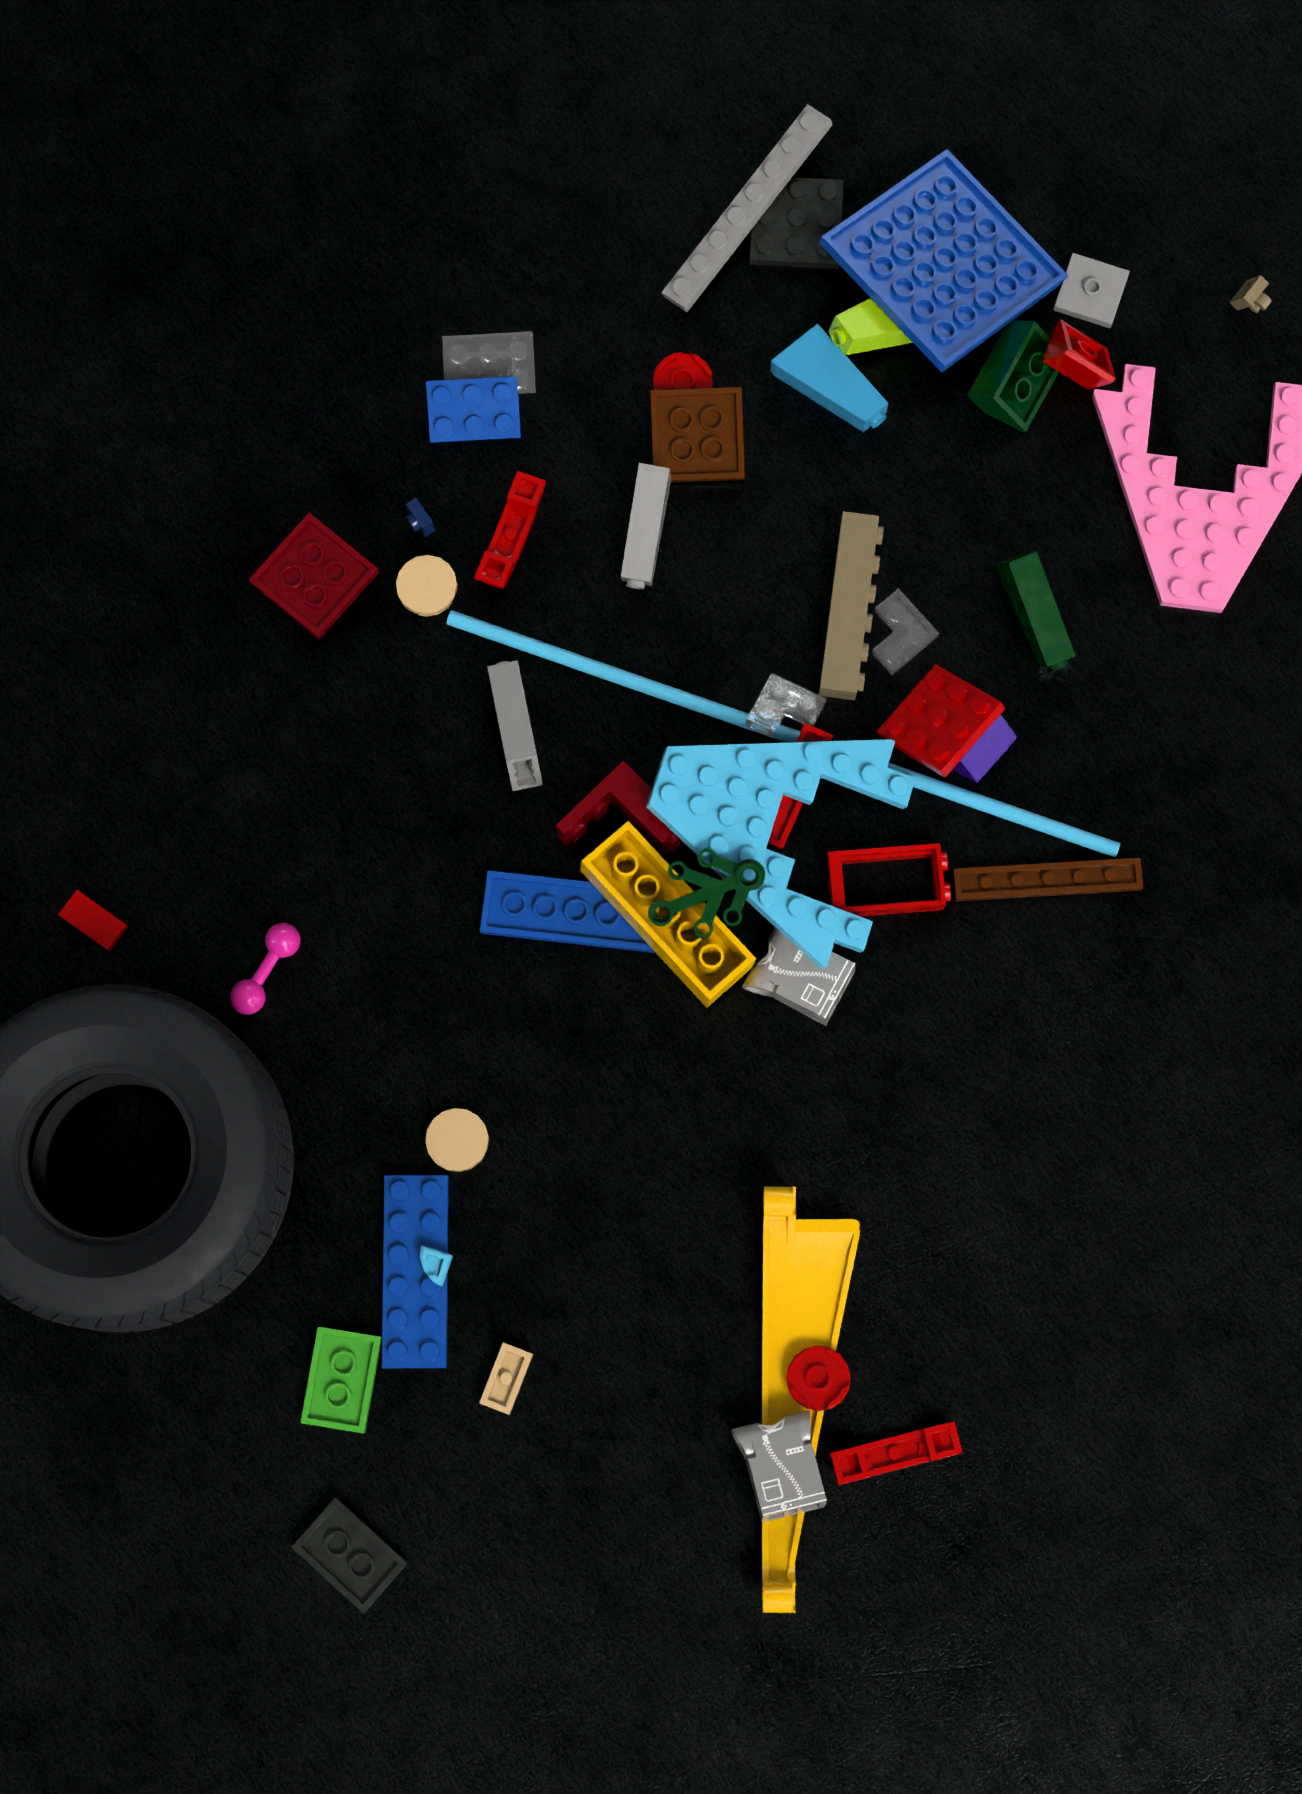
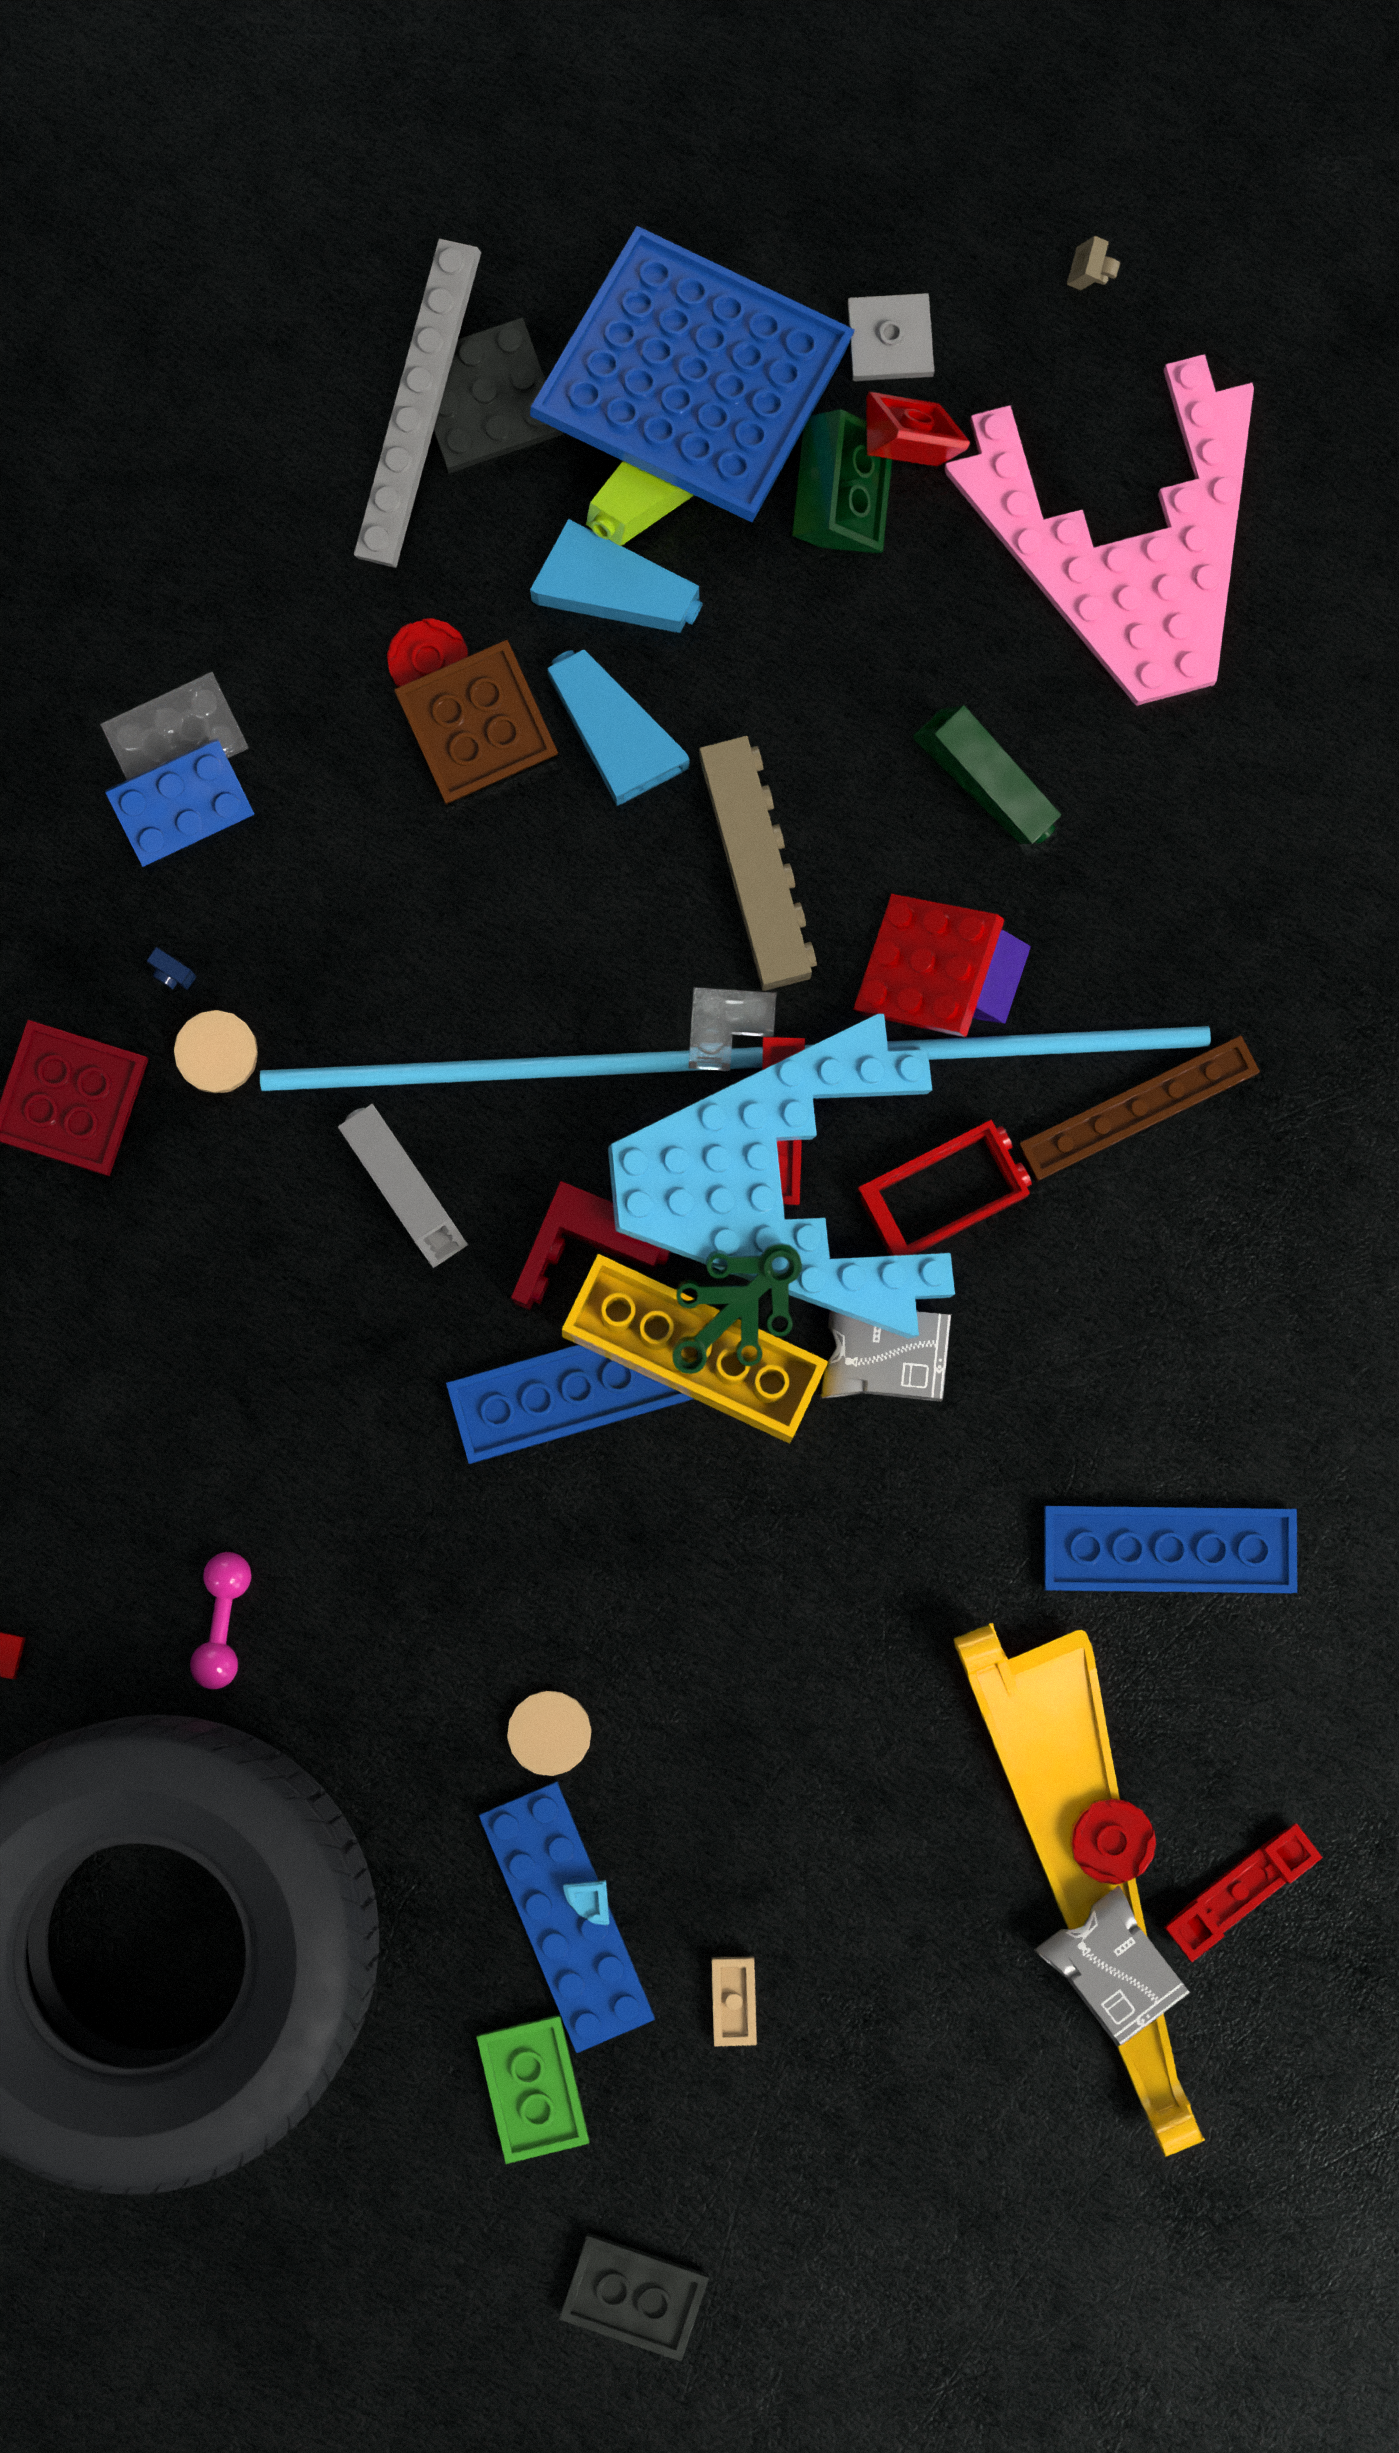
camera: 30 degrees left, 5 degrees up
red slope [474,471,546,589] -> none
light grey slope [621,463,671,589] -> none
clear plate [872,588,939,675] -> none
none -> dark azure slope [548,649,690,806]
none -> blue plate [1044,1506,1297,1593]

